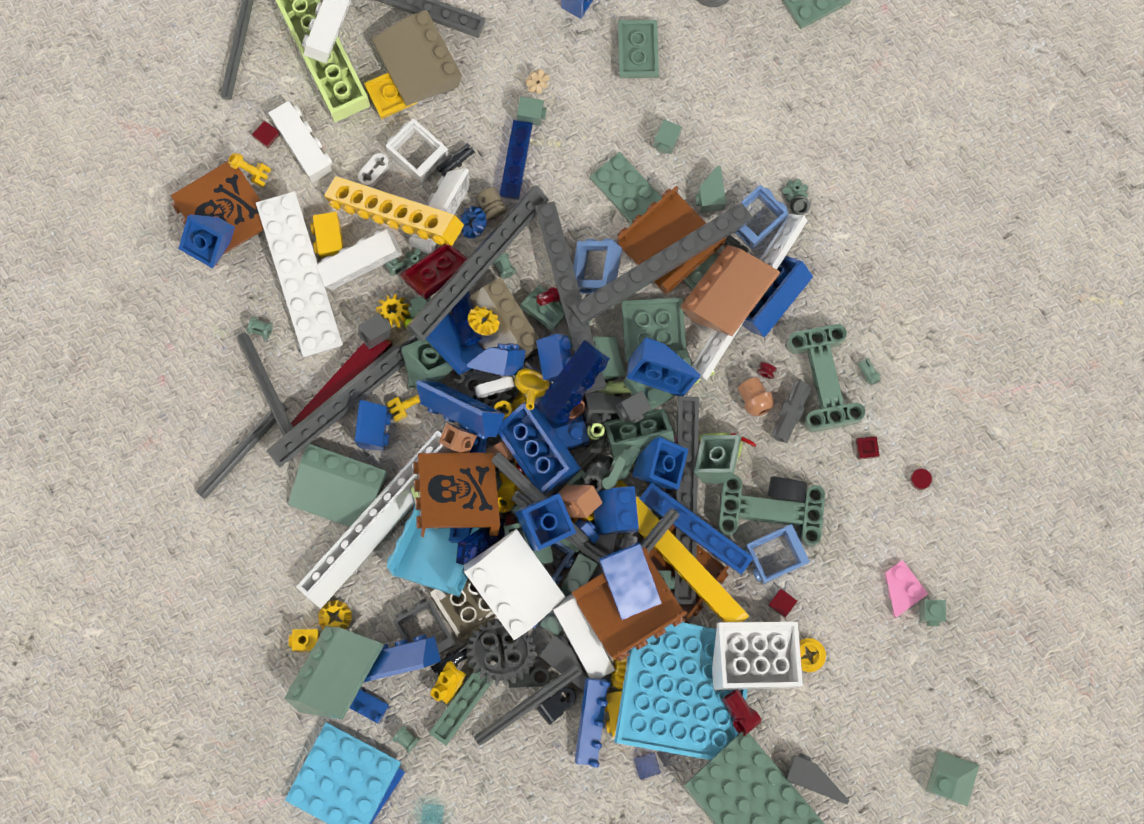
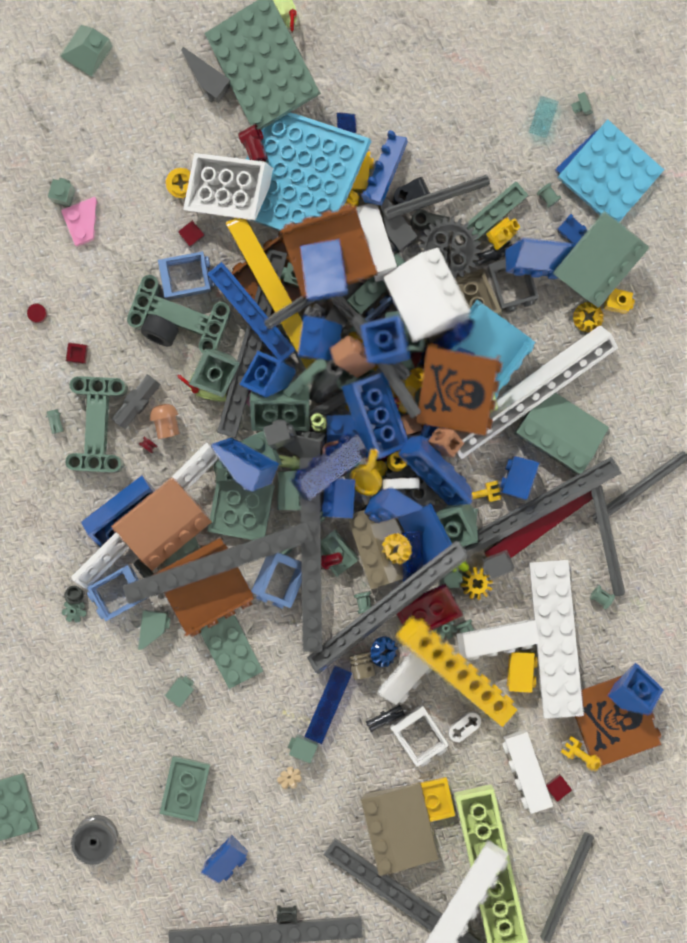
camera: 160 degrees left, 10 degrees up
blue plate [574,519,600,543] -> none

